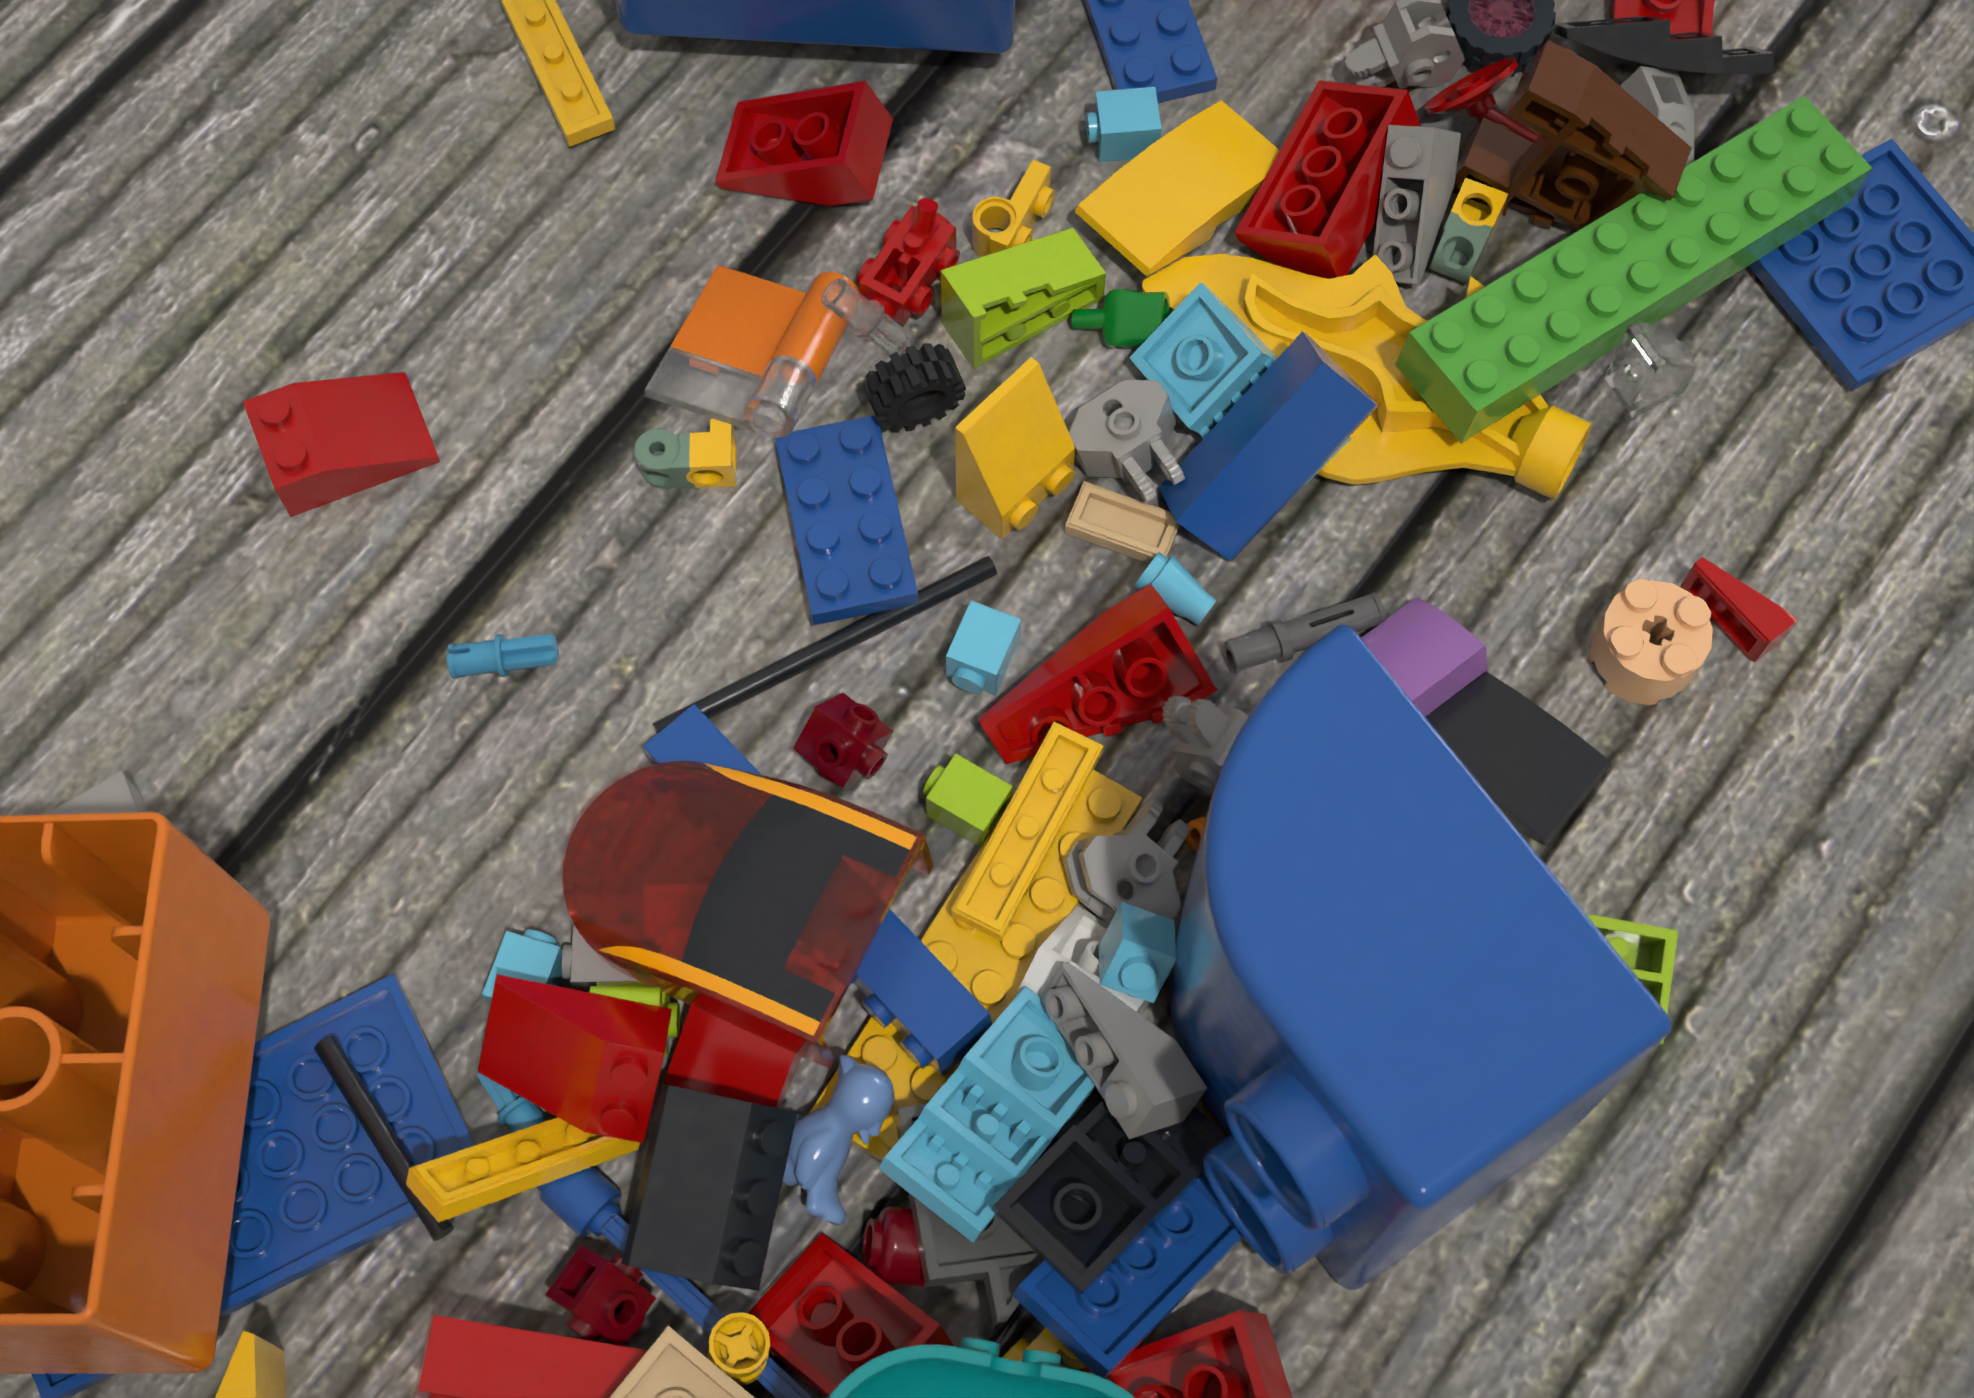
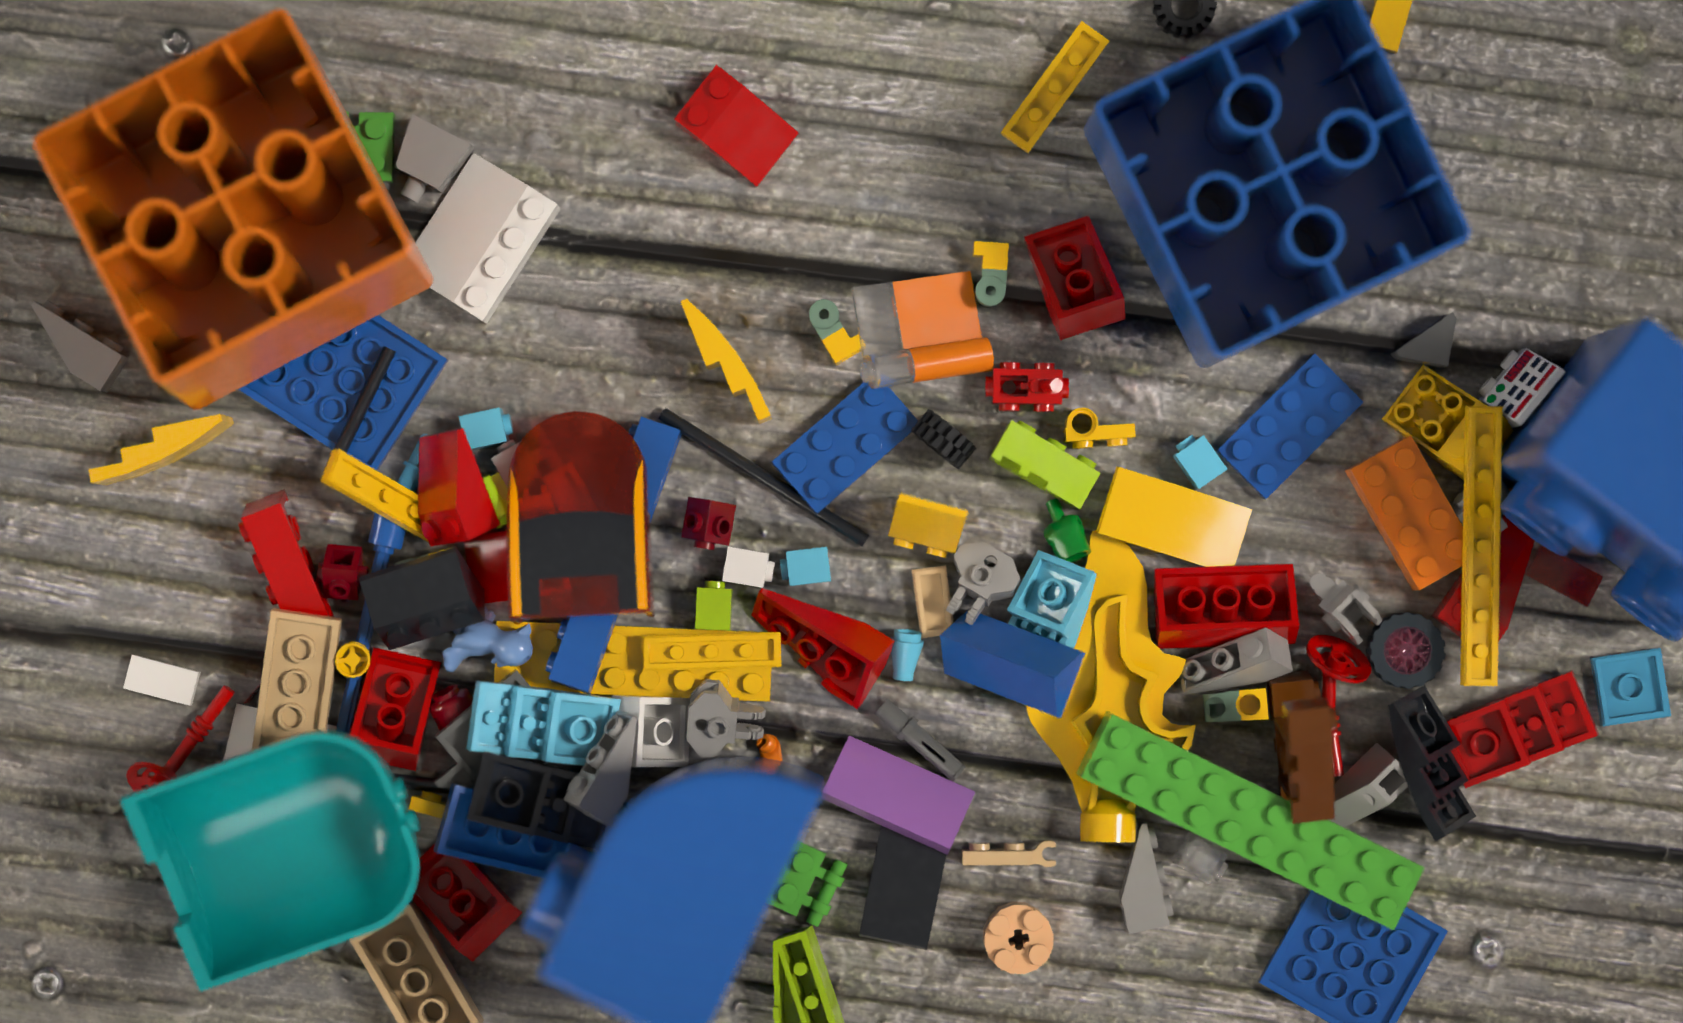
camera: 60 degrees right, 20 degrees up
dark azure axle [447,634,559,679] -> none
clear axle [821,278,911,356] -> none
medium azure brick [1098,902,1177,1003] -> none
light grey hinge [1162,696,1248,795] -> none
red slope [1681,557,1798,663] -> none
none -> white slope [416,153,561,324]
none -> yellow slope [680,299,772,424]
none -> white brick [722,547,775,588]
none -> tan plate [961,840,1056,867]
none -> leg [972,241,1009,307]
none -> light grey slope [1118,821,1173,934]

